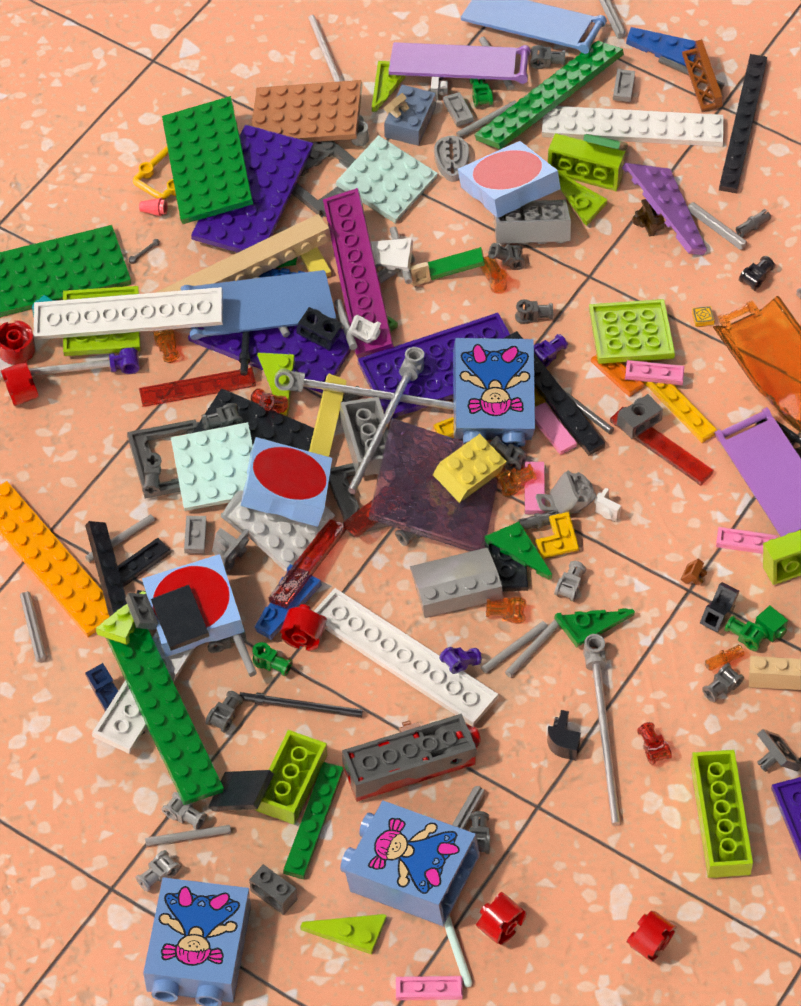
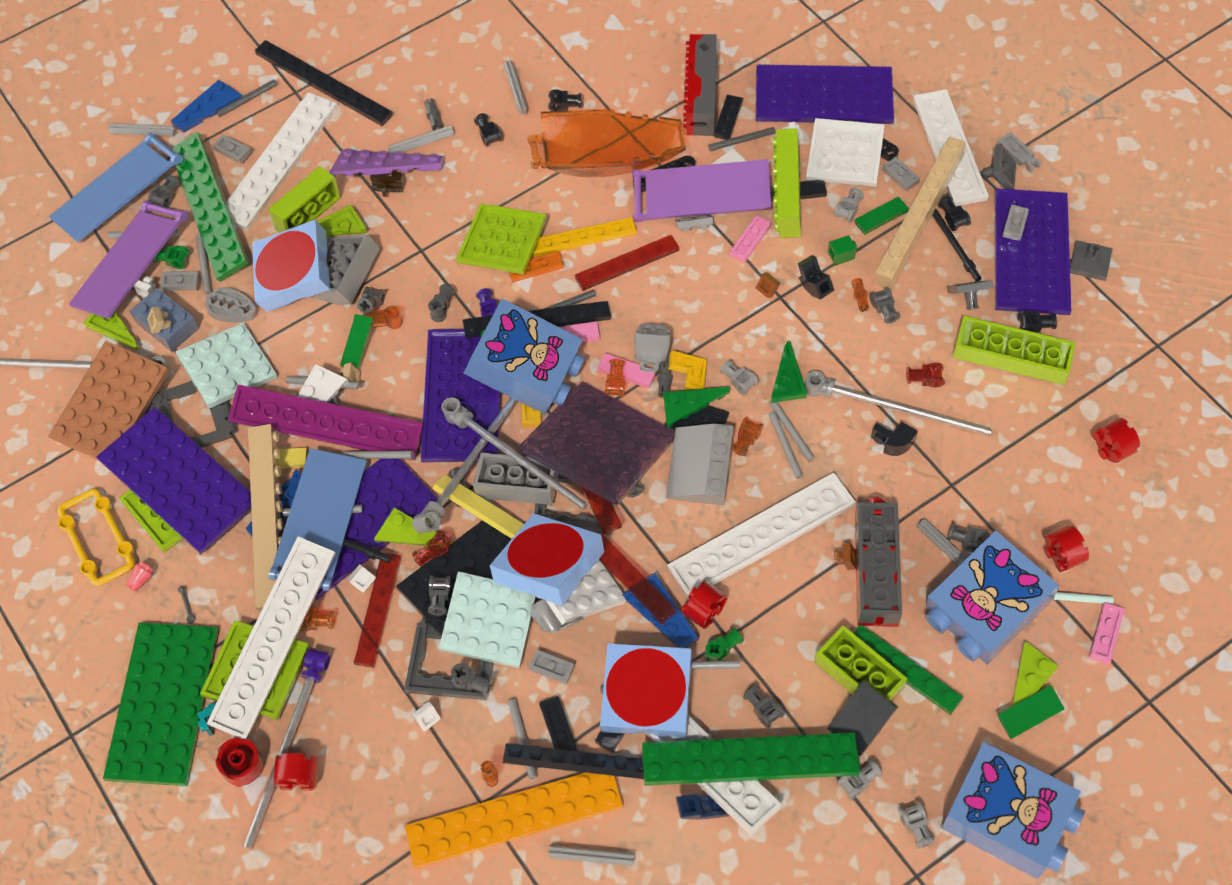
camera: 65 degrees left, 5 degrees up
lime wing [96,591,146,644] -> none
dark grey plate [125,593,158,630] -> none
light grey bar [145,825,231,846] -> none
black tile [151,585,209,651] -> none
green plate [162,96,253,225] -> none
light grey bracket [212,528,249,572] -> none
black bar [240,692,363,718] -> none
dark grey brick [249,864,297,915] -> none
black brick [296,307,342,351] -> none
white bracket [348,315,381,343] -> none
light yellow brick [433,434,507,503] -> none
dark purple connector [439,647,482,674] -> none
dark grey connector [490,436,526,473] -> none
tile [583,134,628,150] -> none
white bracket [594,488,621,522] -> none
dark grey brick [617,394,663,439] -> none
bright pink tile [625,360,685,385] -> none
dark orange fence [682,39,722,112] -> none
yellow tile [692,306,714,327] -> none
green connector [724,615,769,651] -> none
none -> white tile [347,564,376,593]
none -> white tile [412,701,441,732]
none -> clear orange pin [480,760,498,787]
none -> light grey plate [675,215,713,231]
none -> green piece [997,685,1065,739]
none -> black connector [1017,311,1057,333]

